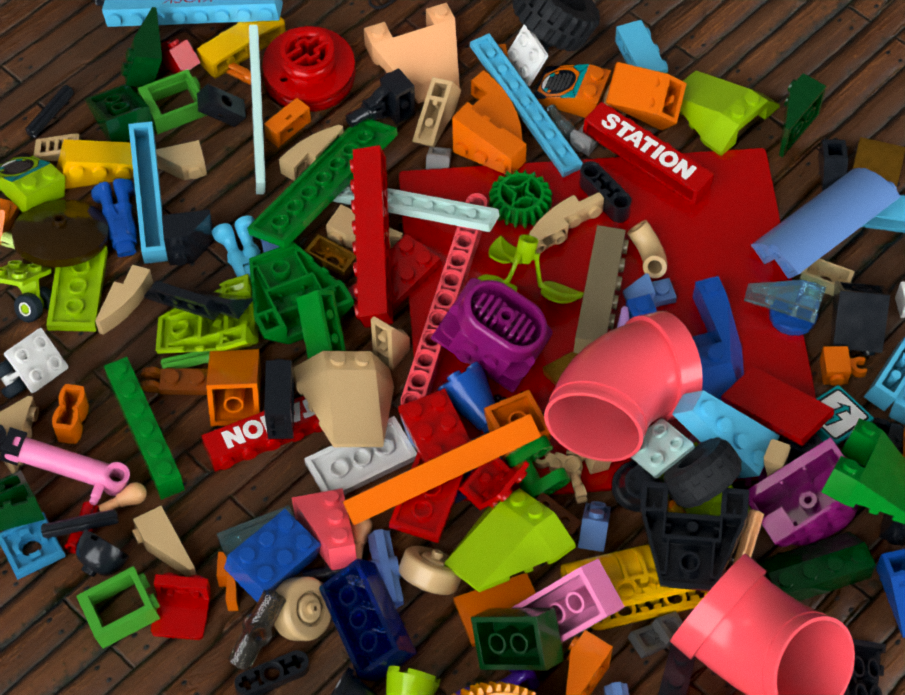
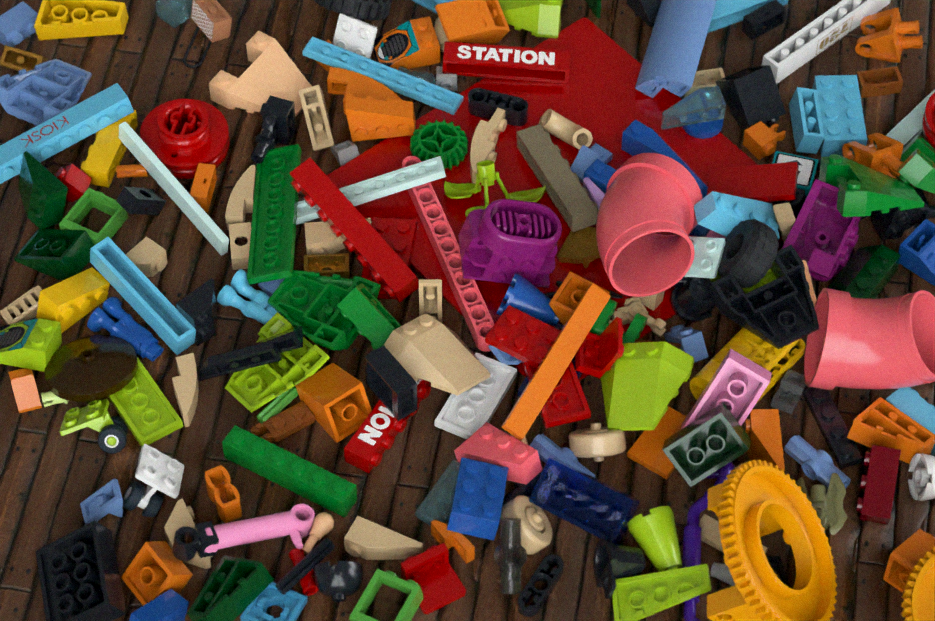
camera: 35 degrees left, 5 degrees down
none -> tan piece [229,222,251,270]

